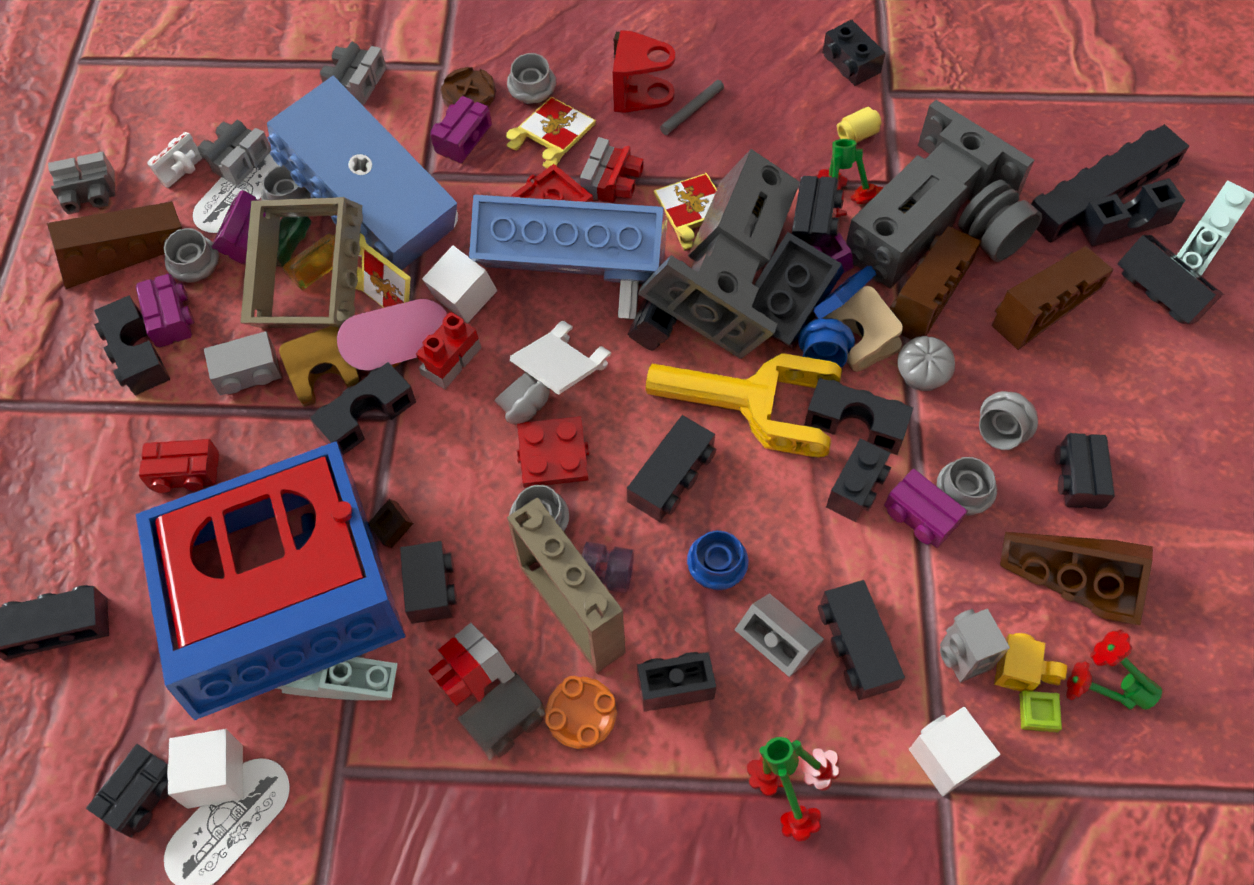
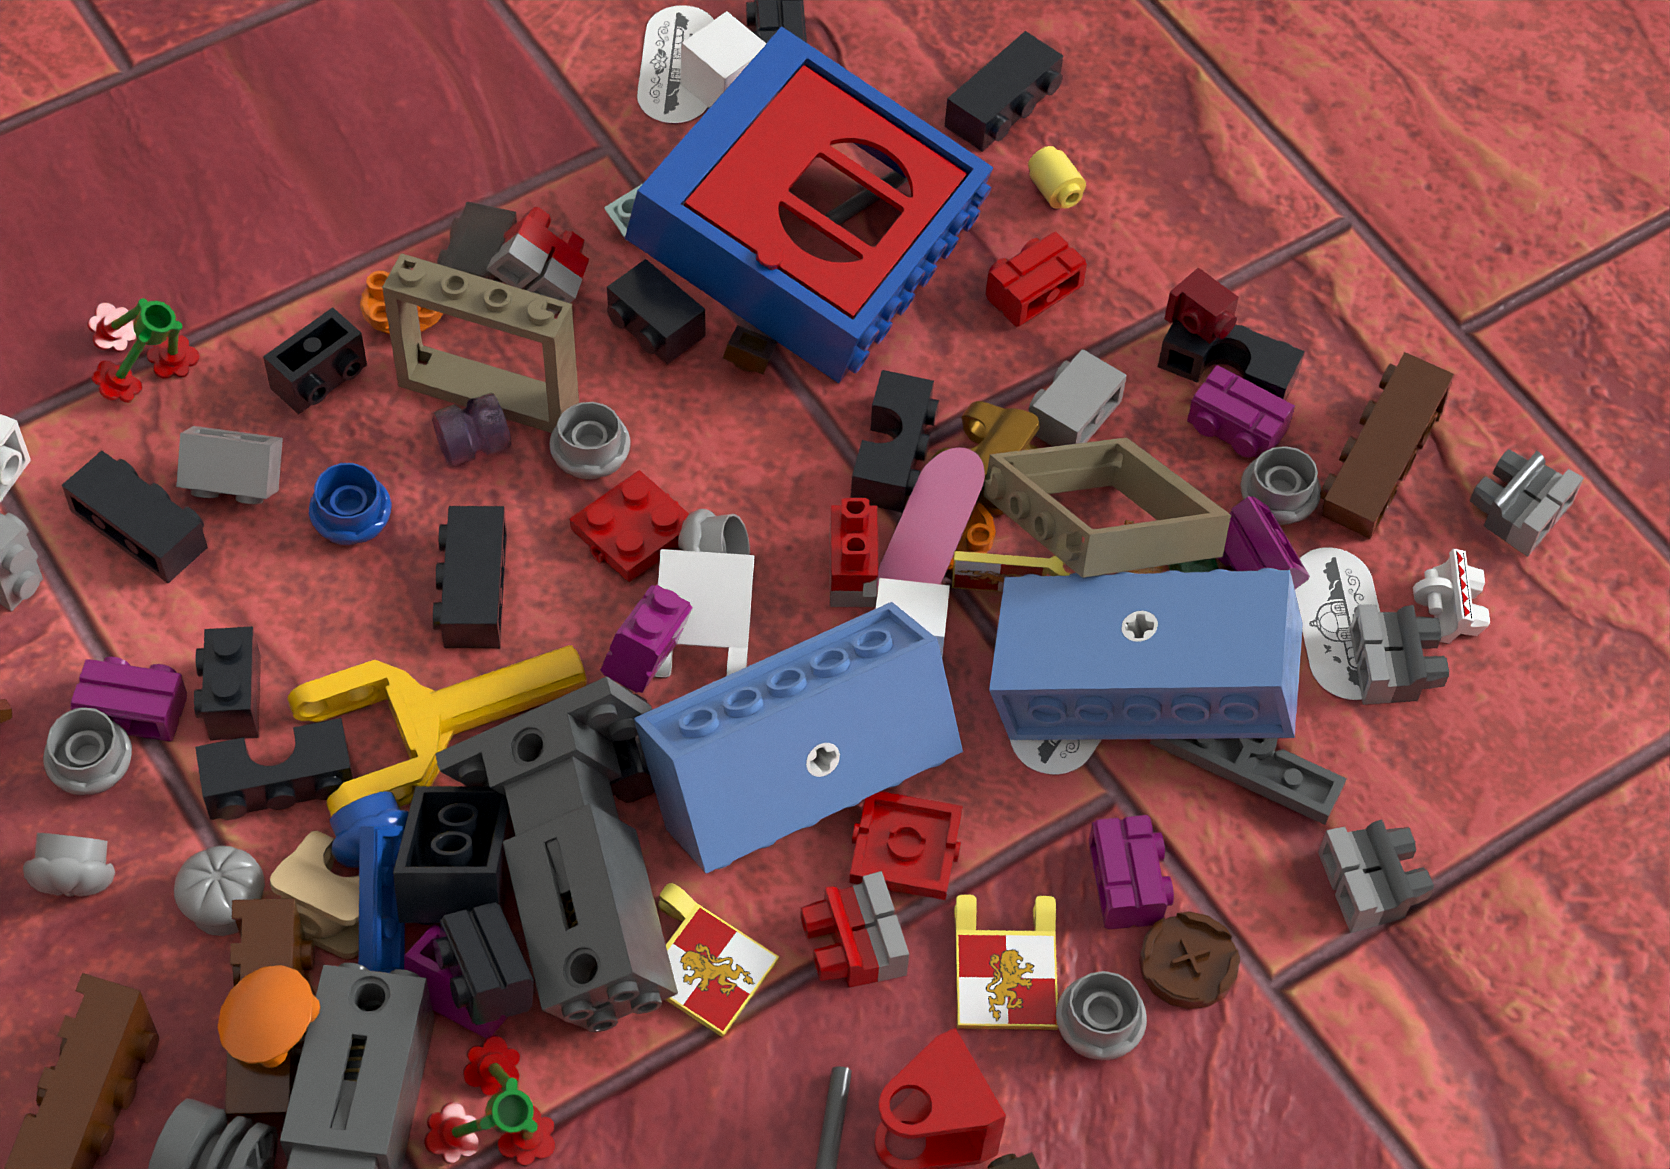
camera: 140 degrees right, 5 degrees down
none -> orange dish [217,965,320,1068]
none -> magenta brick [600,585,693,693]
none -> light yellow brick [1028,146,1086,209]
none -> dark red brick [1164,267,1239,344]

